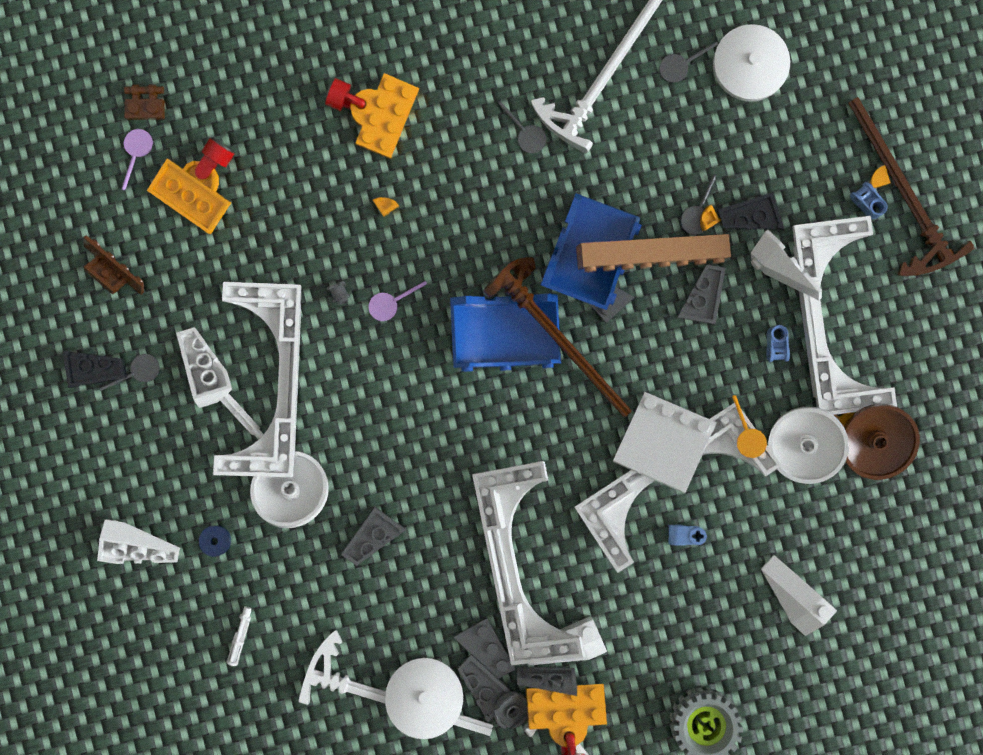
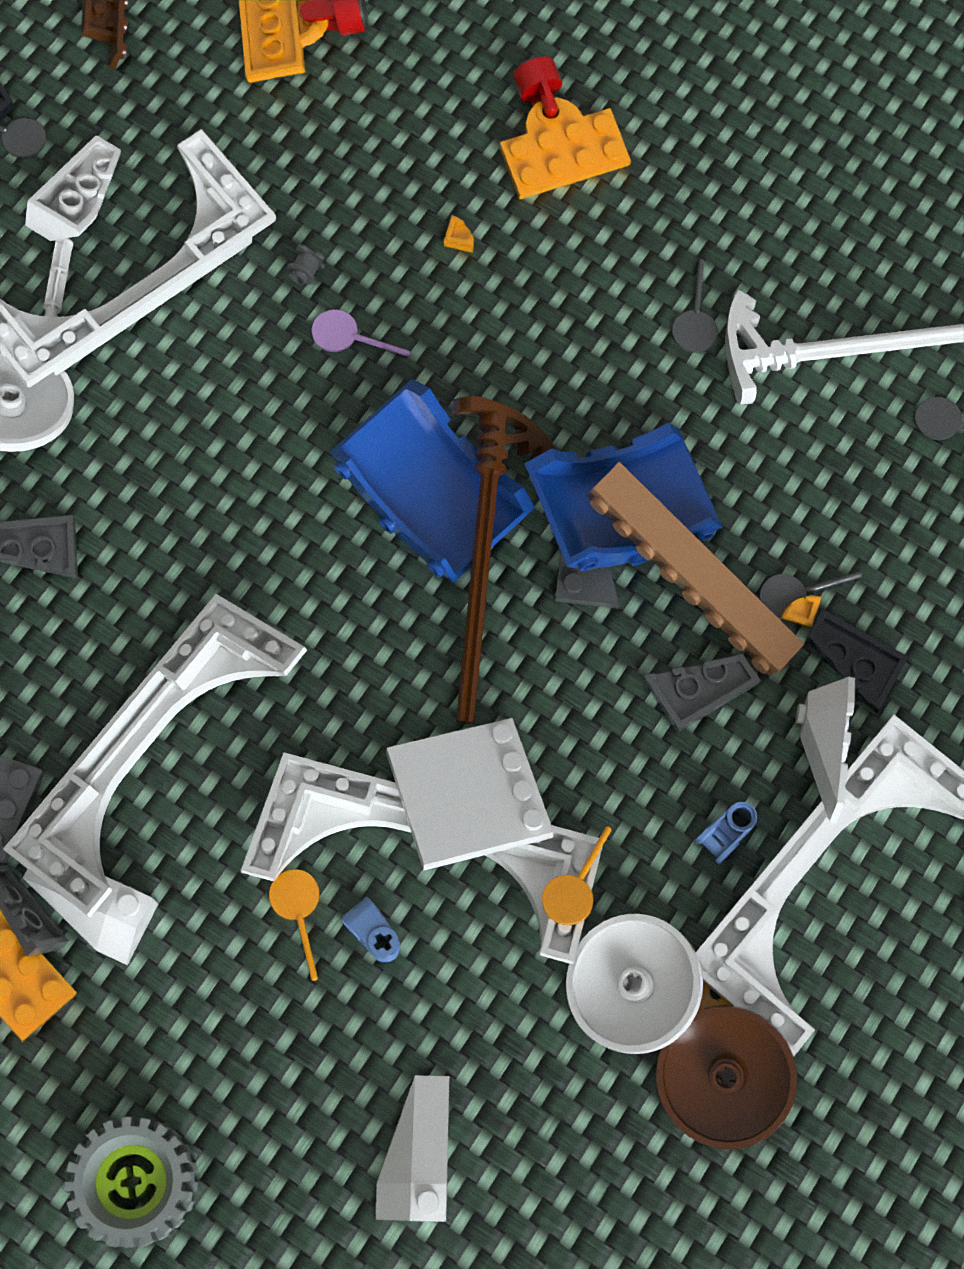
camera: 40 degrees right, 15 degrees down
none -> light orange piece [269,869,319,981]

